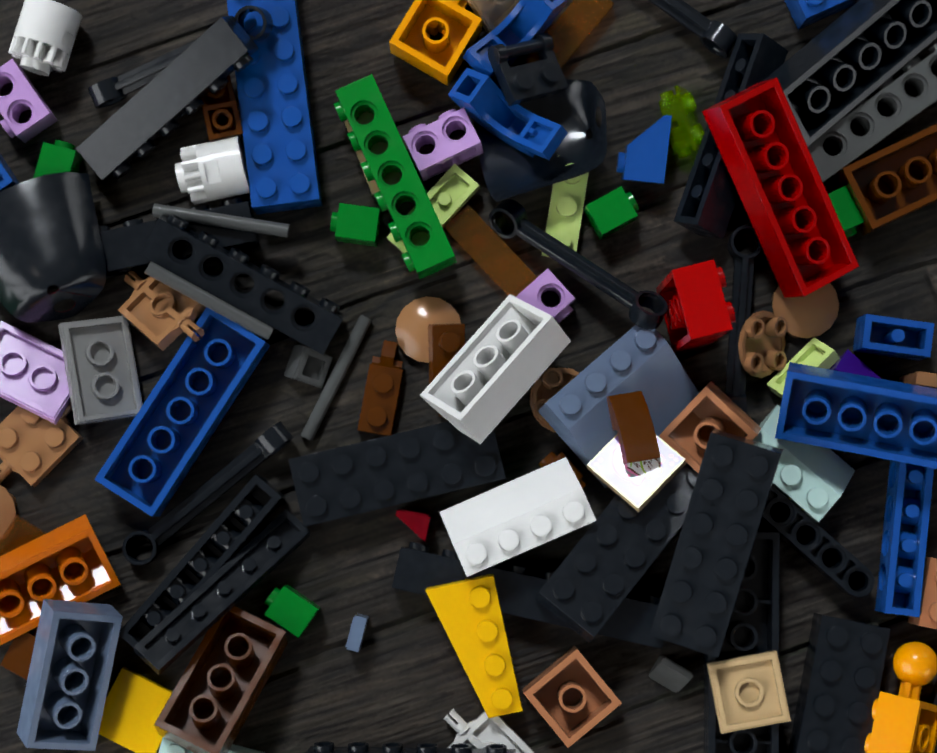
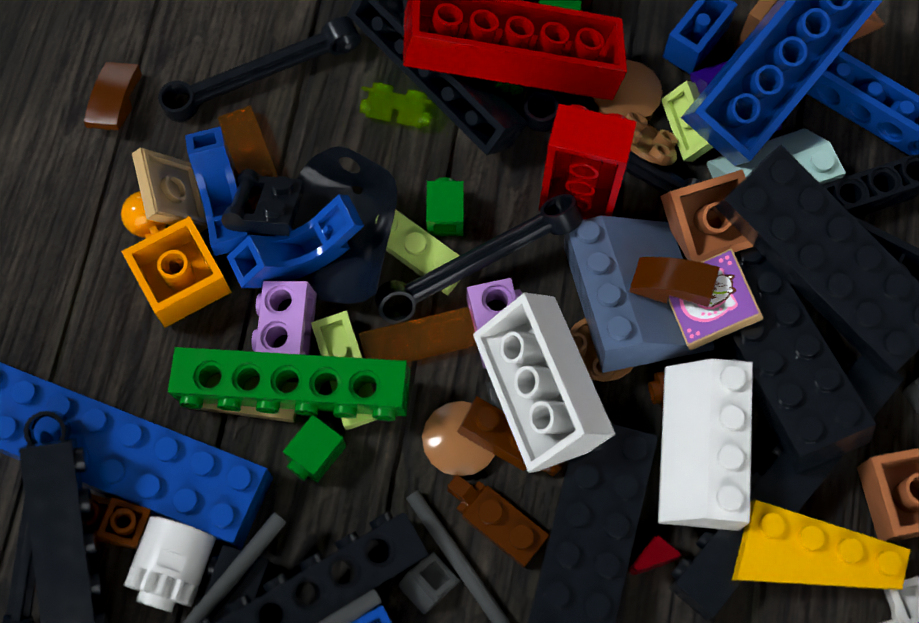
camera: 60 degrees left, 15 degrees down
blue slope [616,115,672,184] -> none

